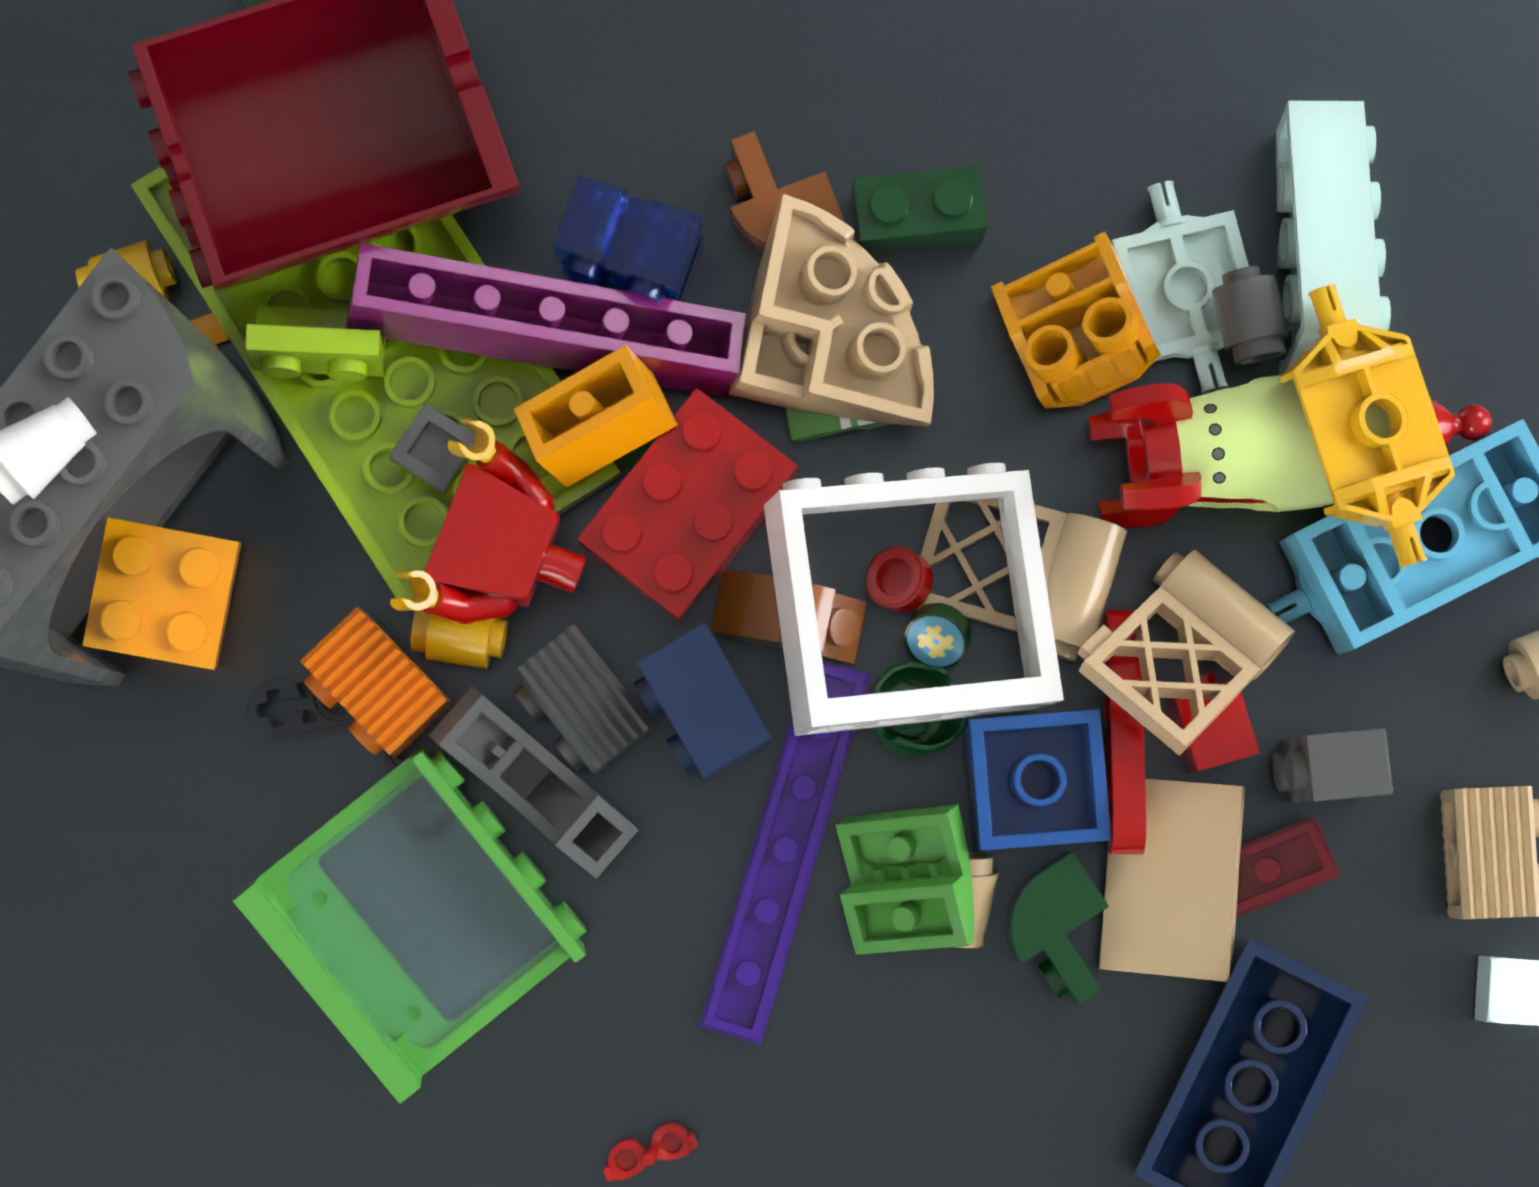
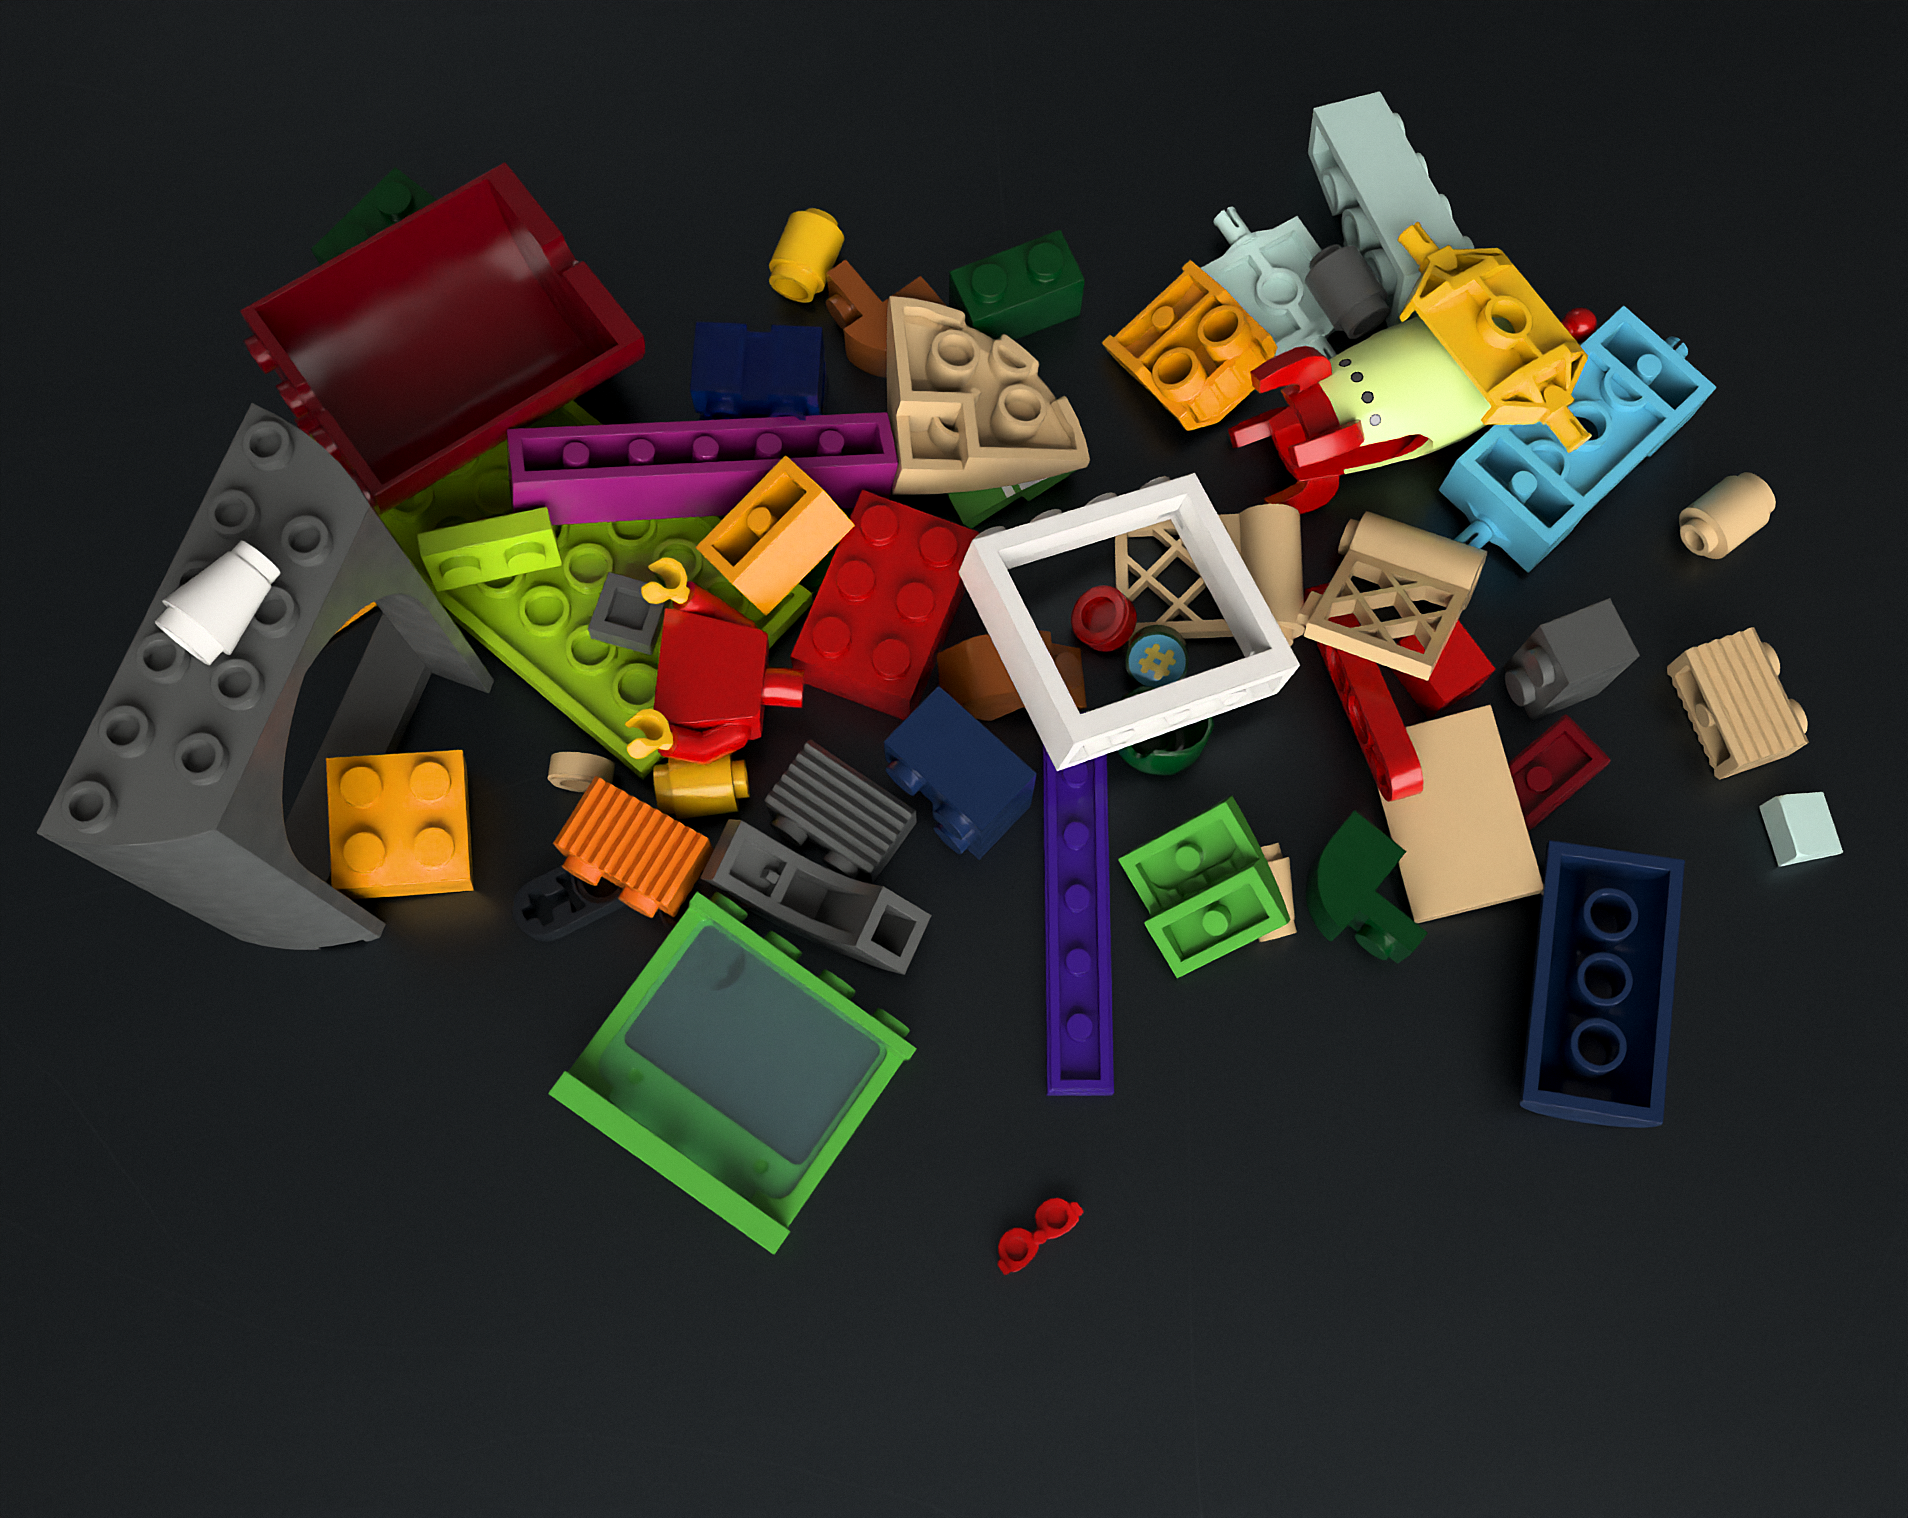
camera: 15 degrees left, 10 degrees down
blue brick [964,709,1112,851] -> none
none -> tan tile [548,752,615,793]
none -> yellow brick [769,208,845,303]

